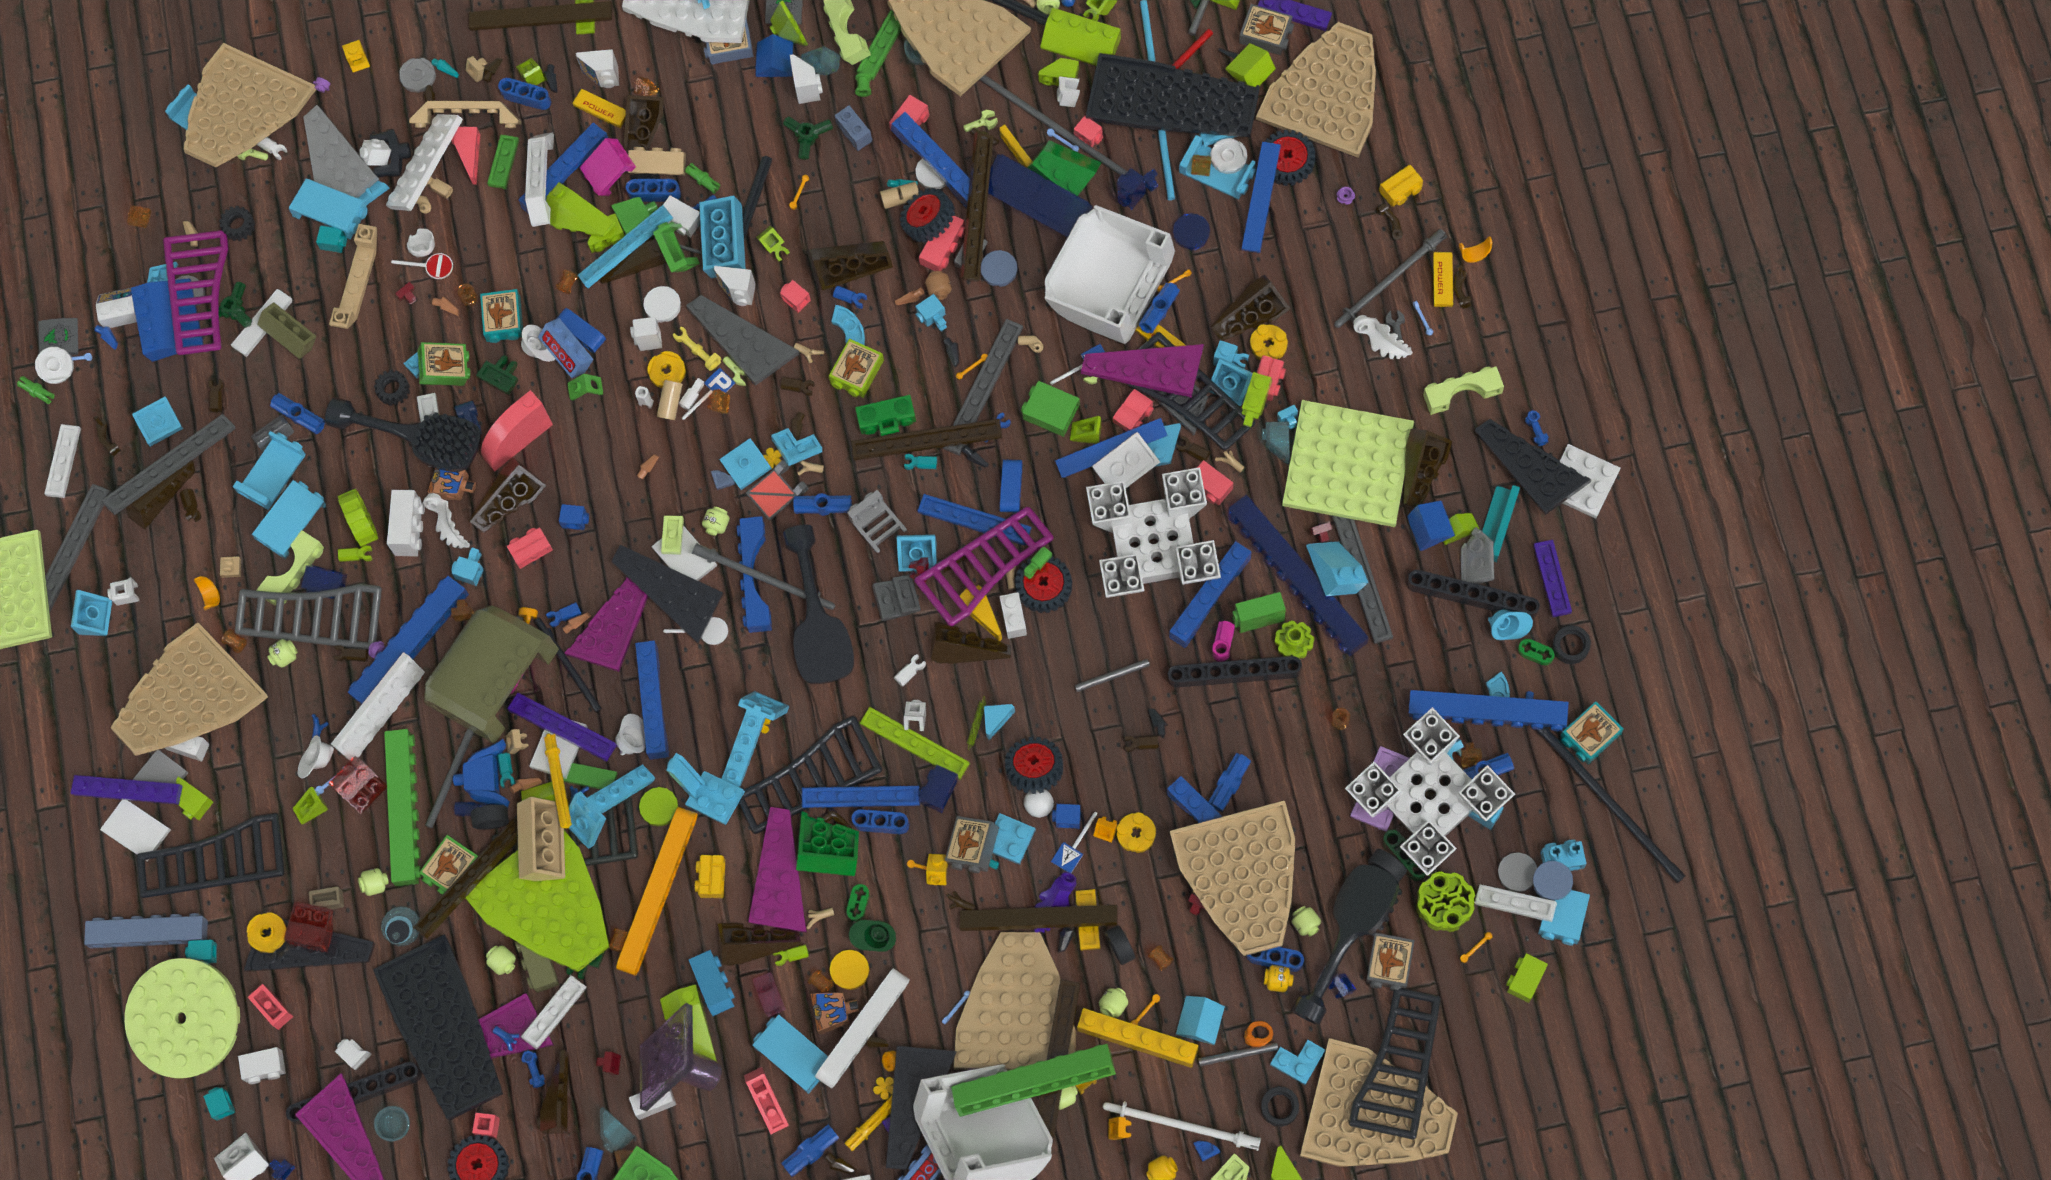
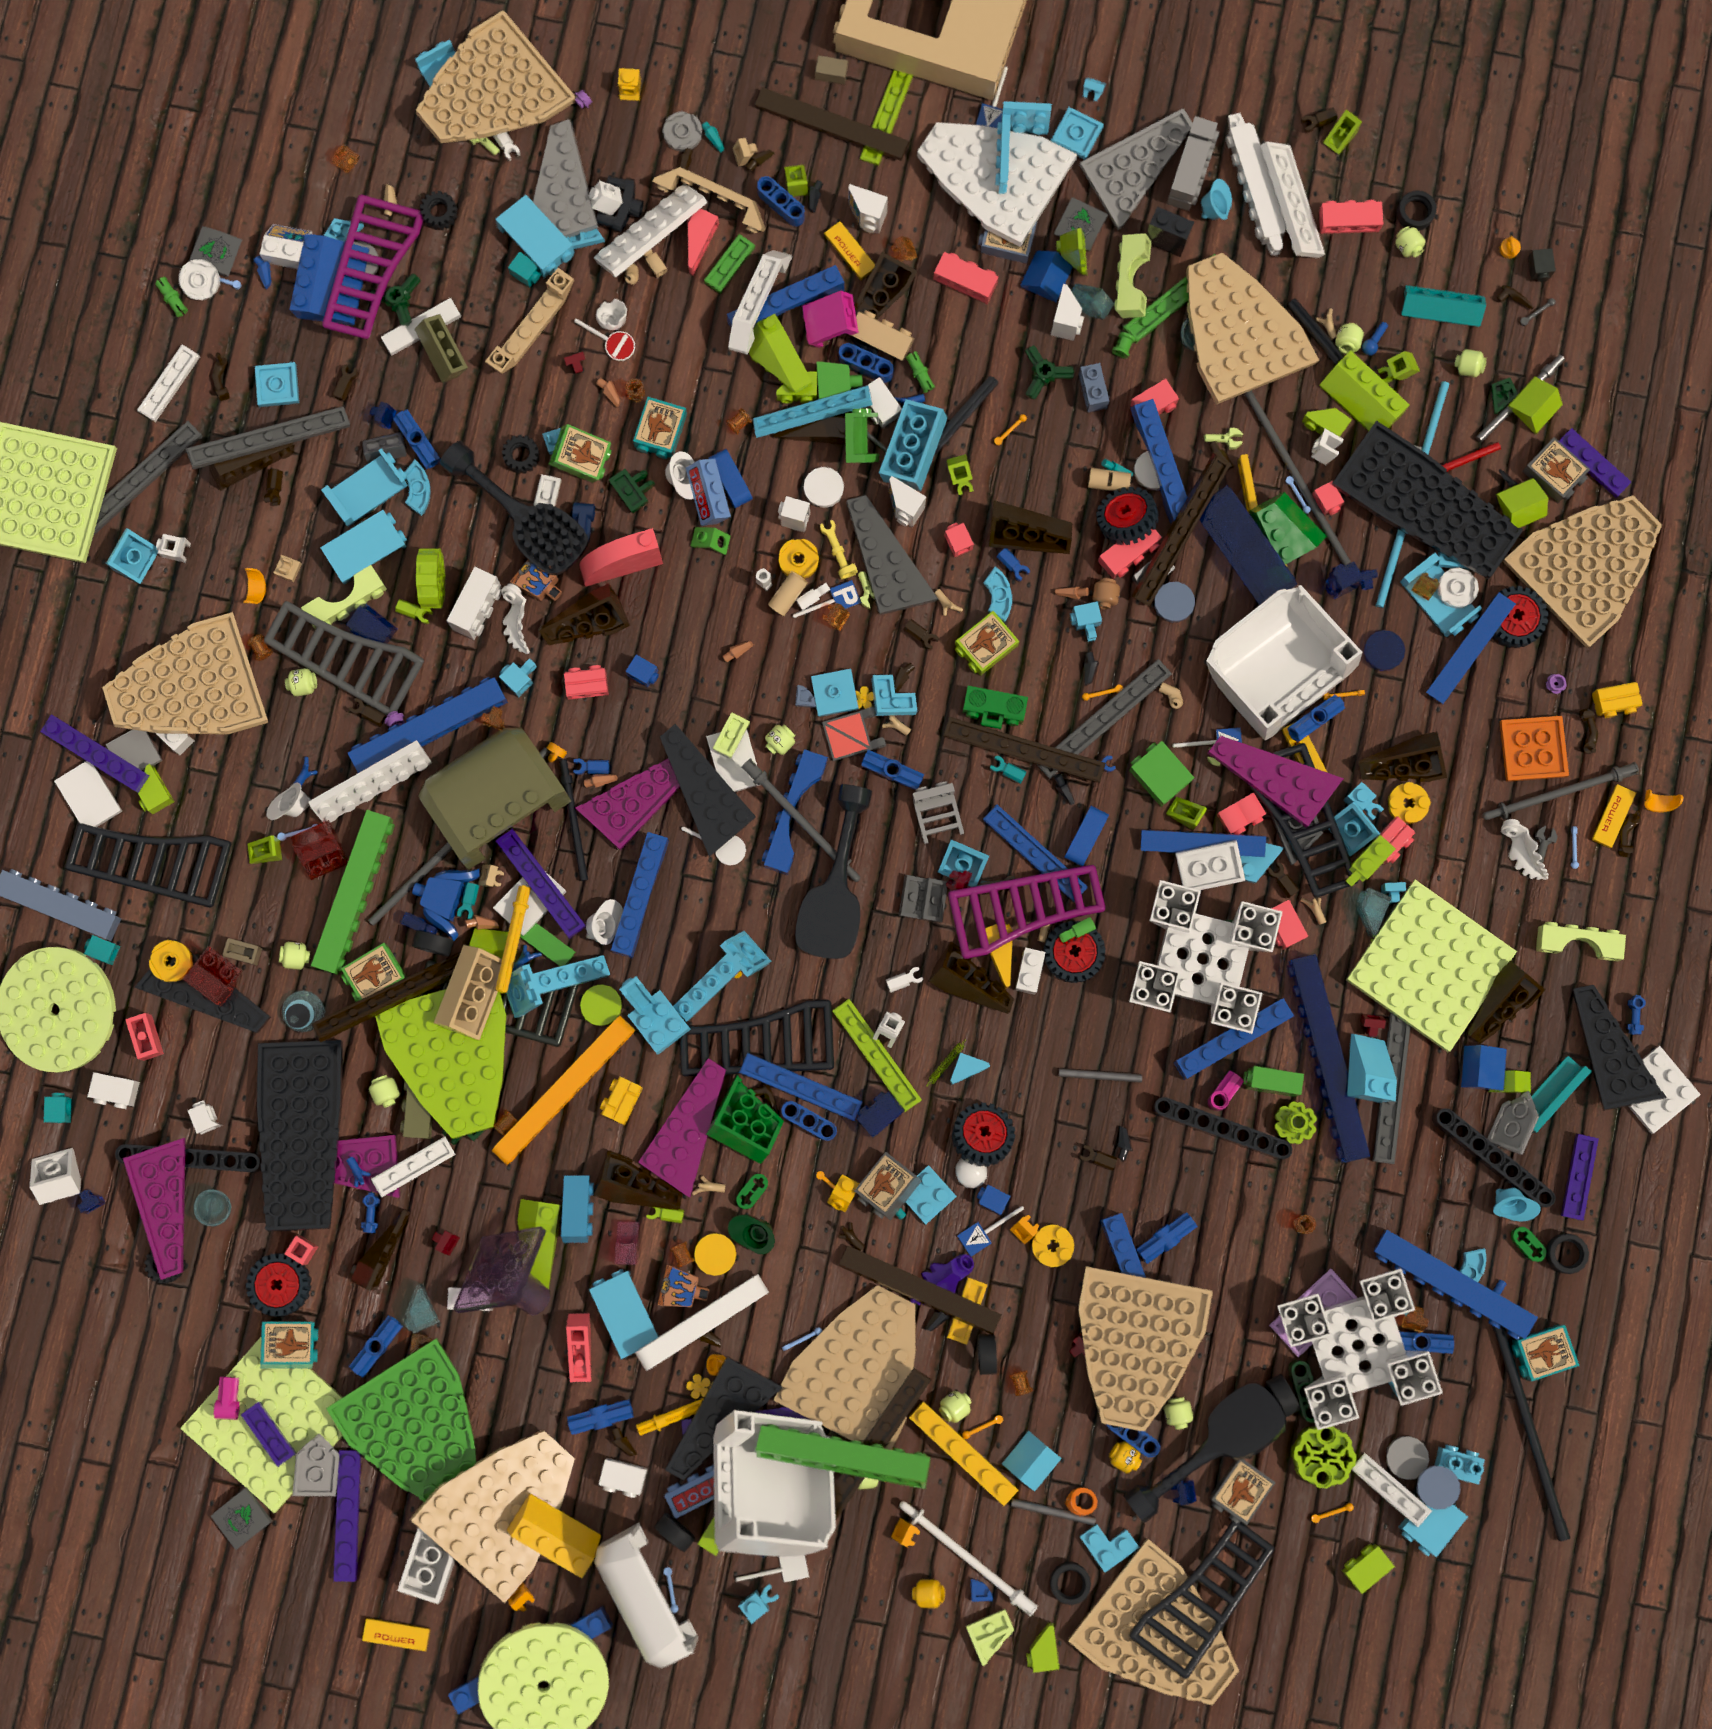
camera: 15 degrees right, 10 degrees up
none -> clear blue tile [369,402,396,429]
none -> medium azure tile [404,460,431,516]
none -> coral brick [933,252,999,304]
none -> orange plate [1499,716,1569,782]

